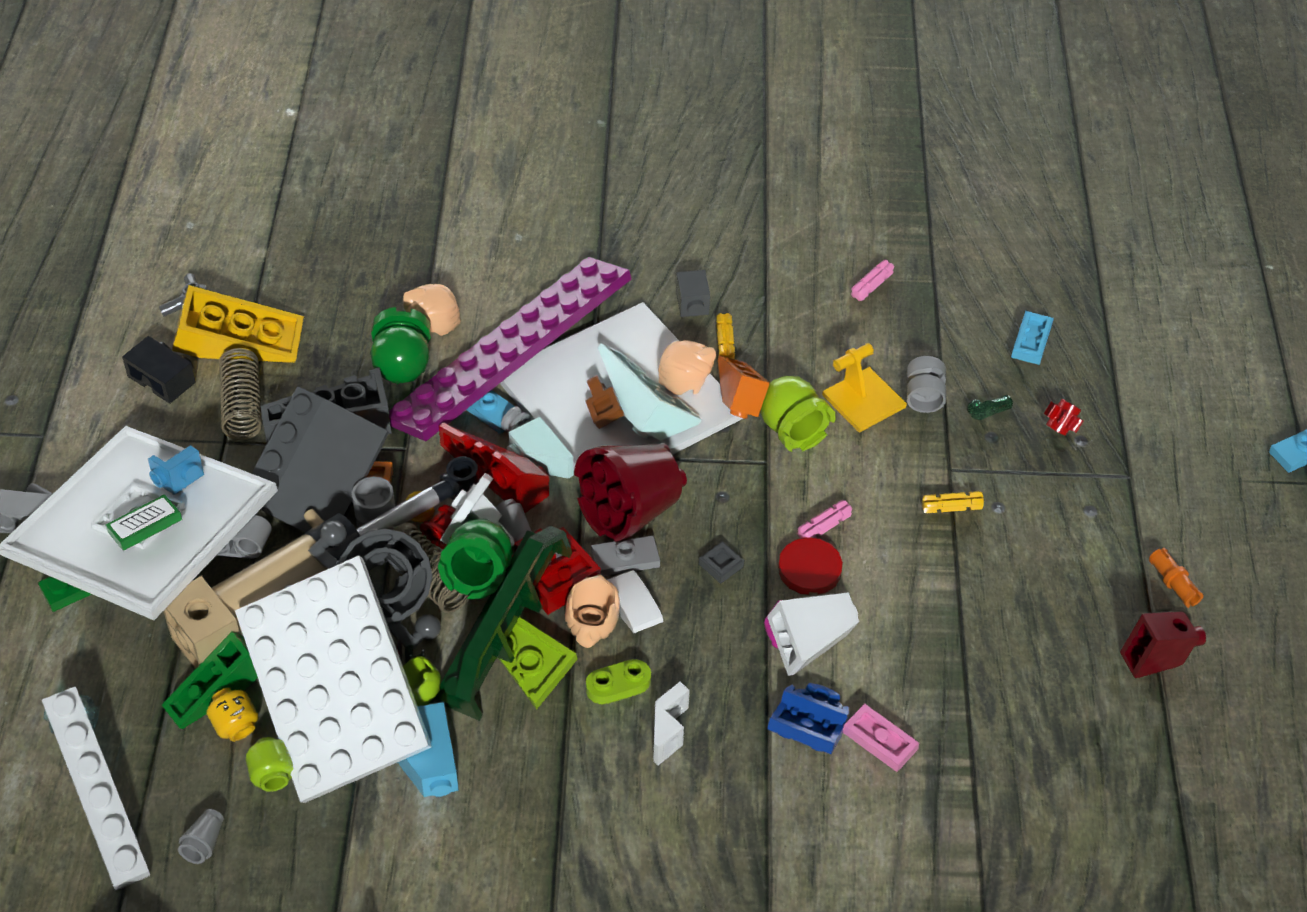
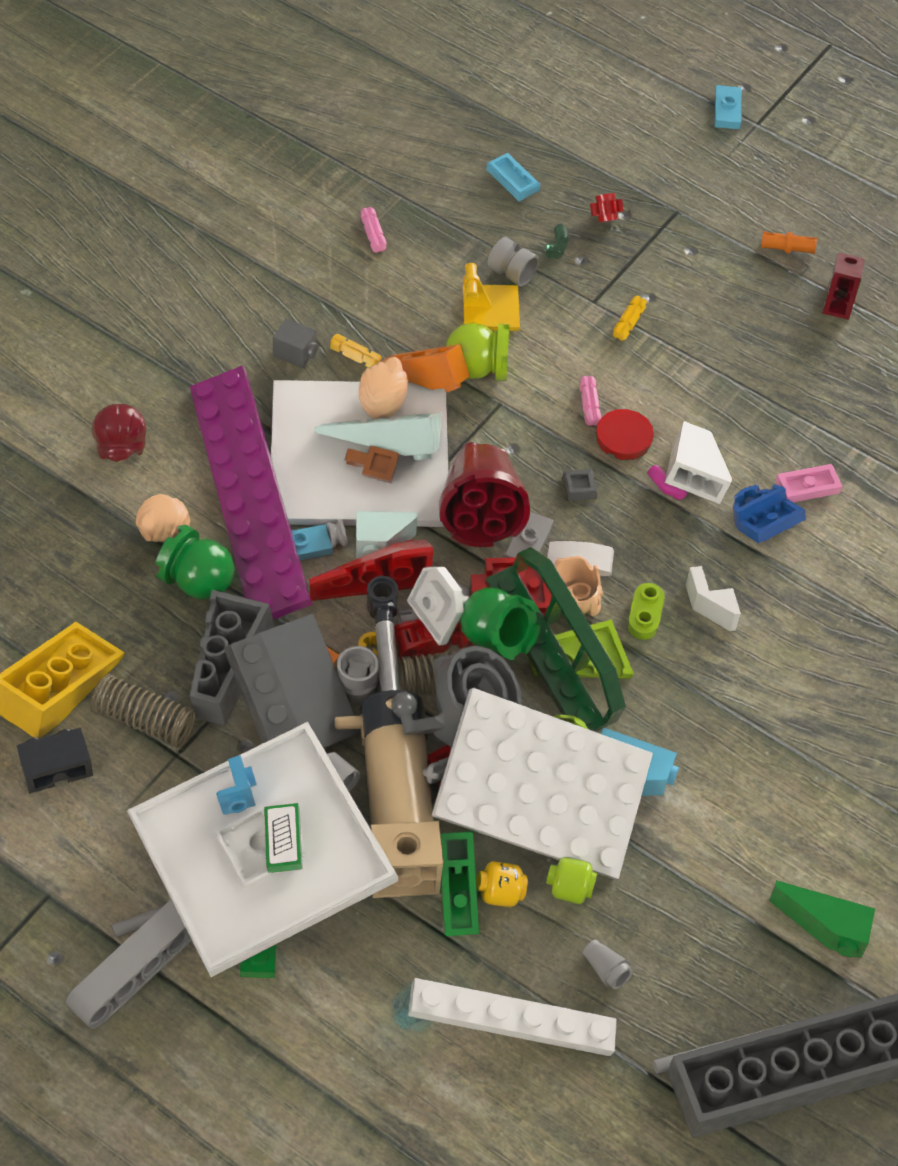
camera: 60 degrees left, 5 degrees up
none -> dark red hair [92,404,147,462]

